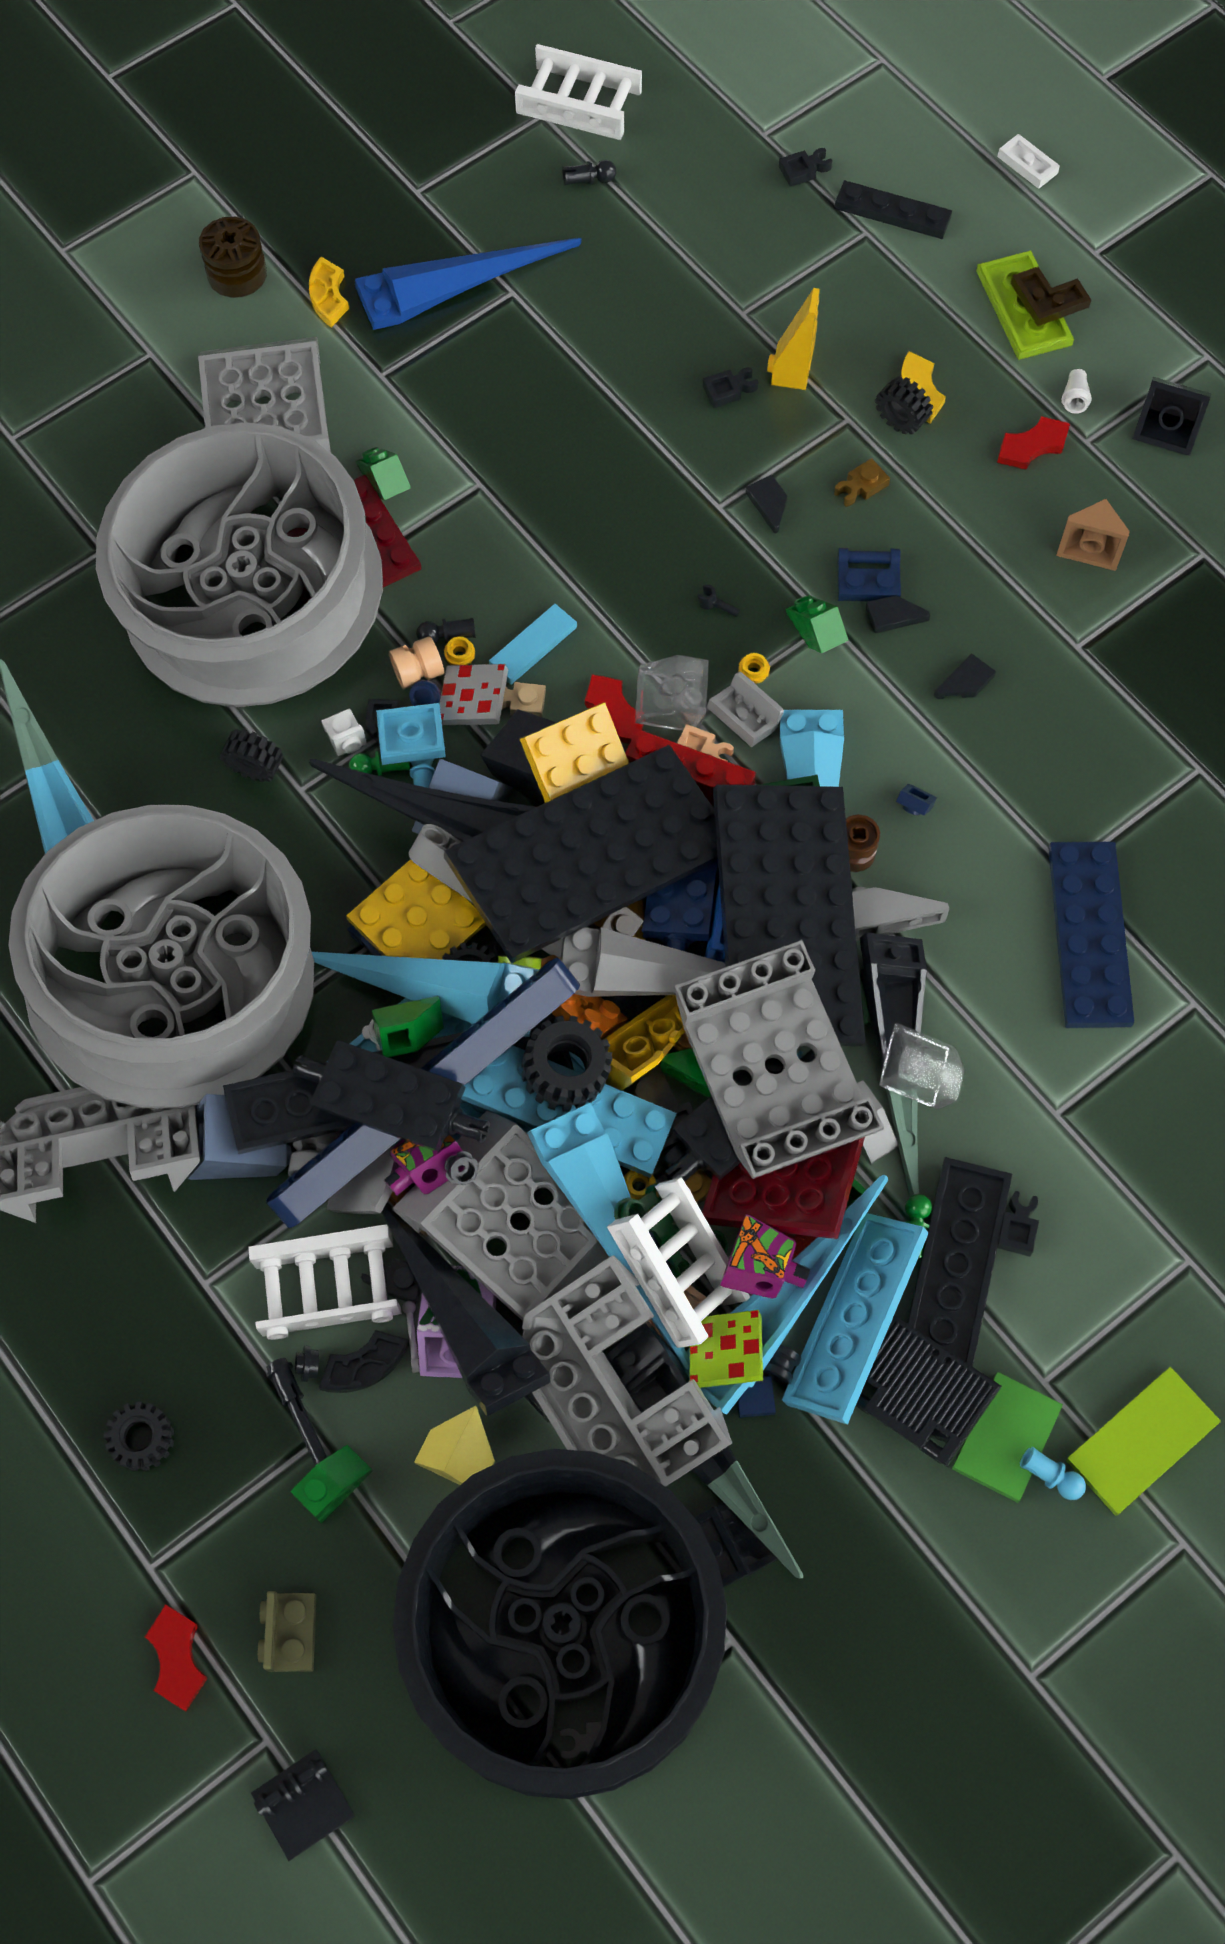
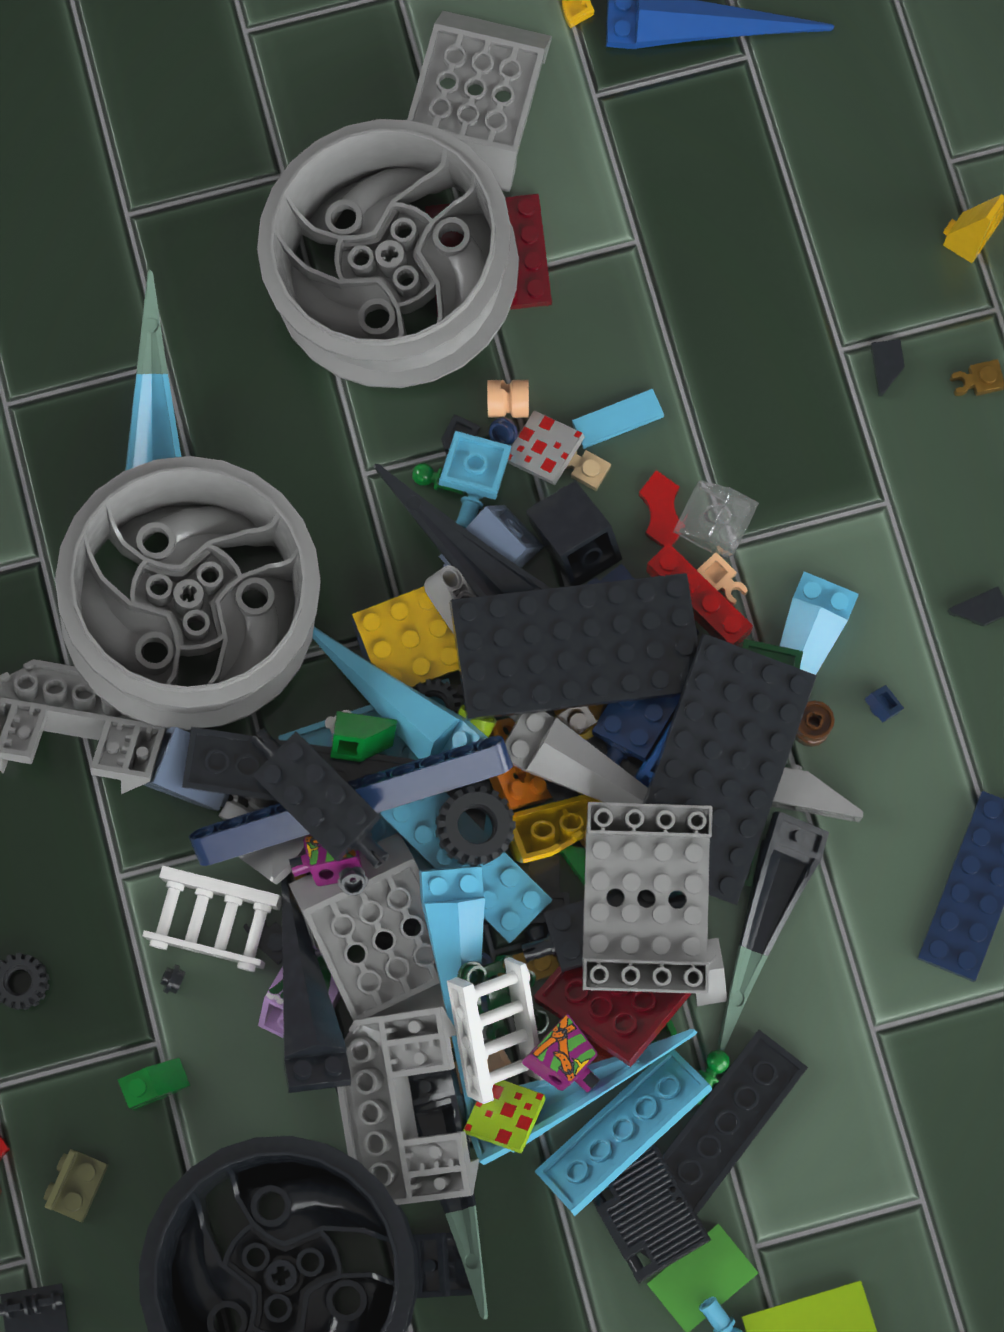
camera: 25 degrees right, 10 degrees up
black tyre [220,729,283,782] -> none
black pin [266,1358,327,1466] -> none
black tile [319,1330,409,1393] -> none
white bracket [321,708,367,756] -> none
slope [355,447,411,501] -> none
light grey hinge [402,1300,420,1373] -> none
light yellow slope [414,1405,495,1485] -> none
black pin [416,618,476,644] -> none
yellow plate [444,637,475,665] -> none
yellow plate [520,703,629,803] -> none
yellow plate [624,1170,656,1200] -> none
black hand [698,585,740,617] -> none
black plate [702,367,758,408] -> none
light grey bracket [707,671,784,747] -> none
yellow plate [738,653,770,684] -> none
dark blue tile [738,1377,776,1418] -> none
black wheel [763,1345,802,1385] -> none
green slope [786,596,849,653] -> none
dark blue plate [838,548,901,601] -> none
black tile [866,595,930,633] -> none
clear slope [879,1023,965,1109] -> none
black plate [997,1191,1039,1257] -> none

